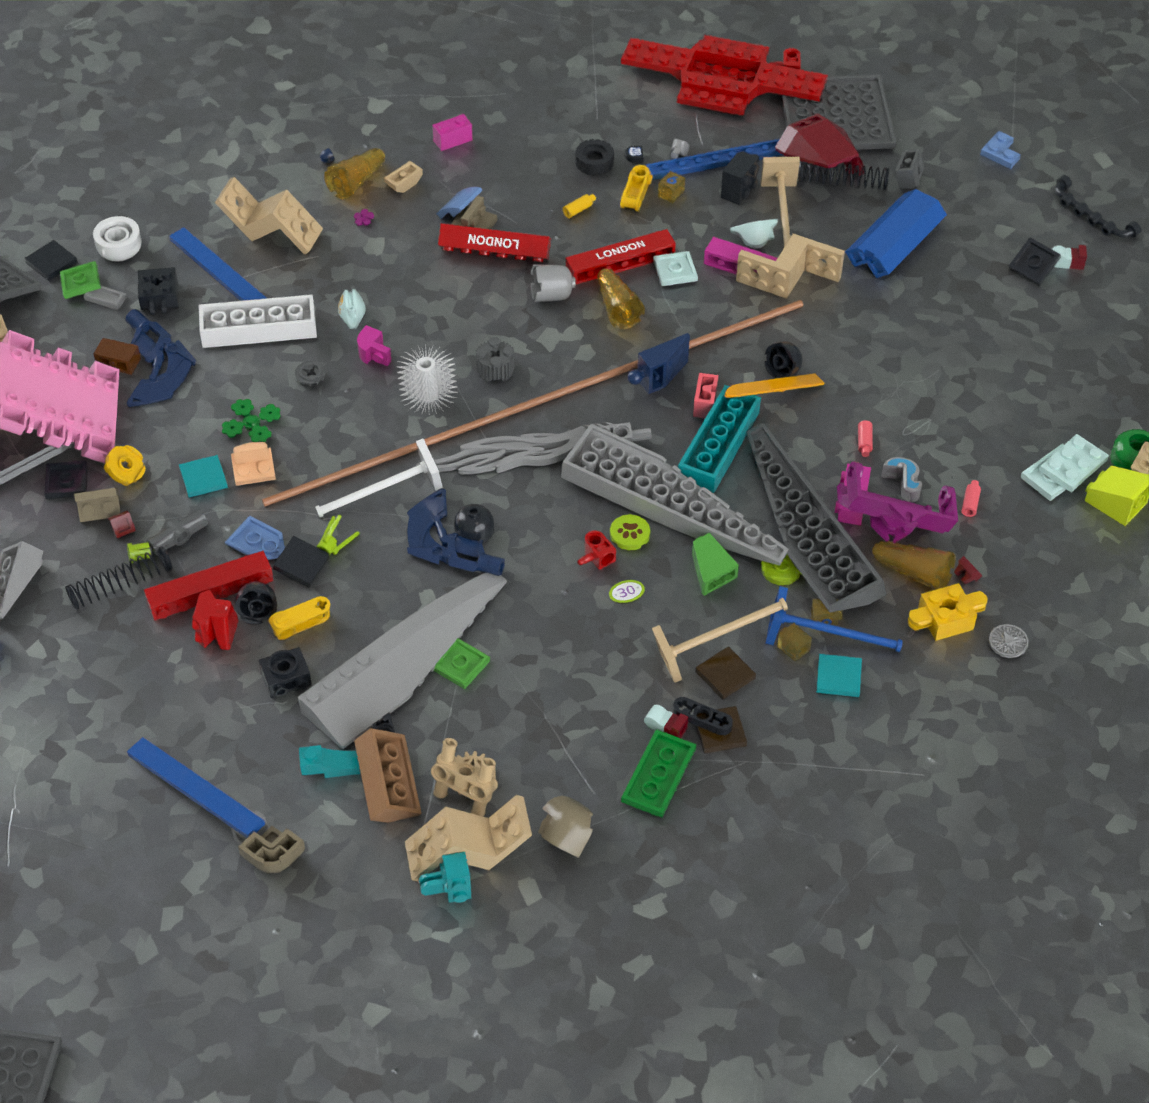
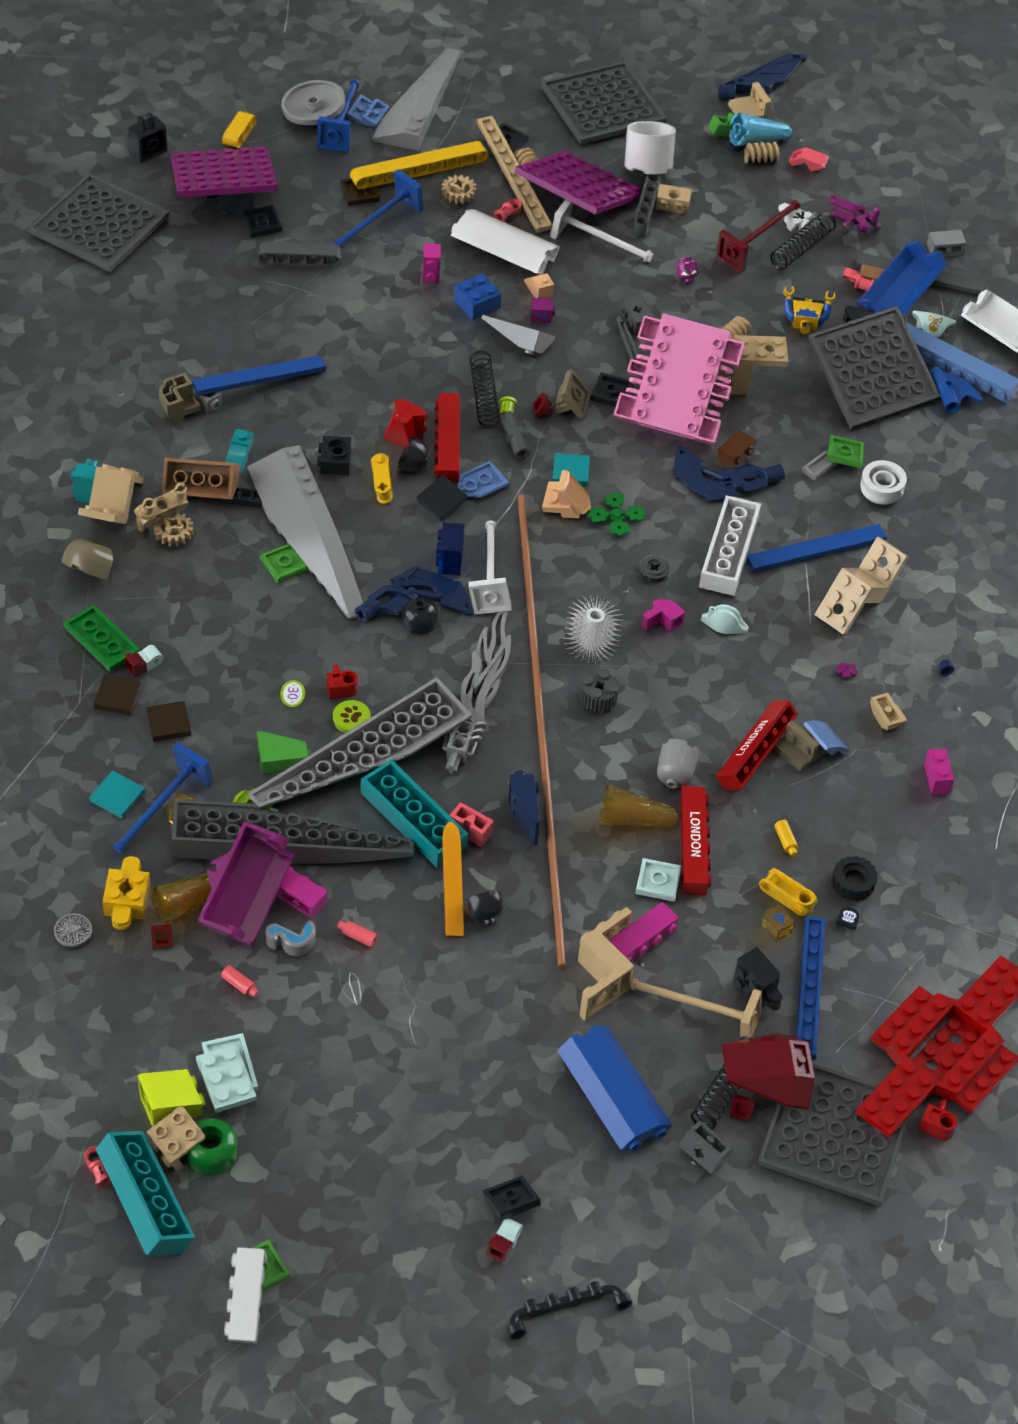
camera: 110 degrees right, 0 degrees up
black tile [25,240,78,281] -> none
yellow plate [104,445,145,486] -> none
black hinge [138,267,179,315] -> none
lime plant [316,514,360,556] -> none
clear yellow cone [324,148,385,199] -> none
tan tile [652,598,788,683] -> none
light grey piece [670,139,690,159] -> none
black beam [673,697,733,735] -> none
light aqua hat [730,219,778,249] -> none
clear yellow brick [777,623,812,662] -> none
medium blue plate [980,131,1021,169] -> none
none -> clear blue brick [435,522,465,576]

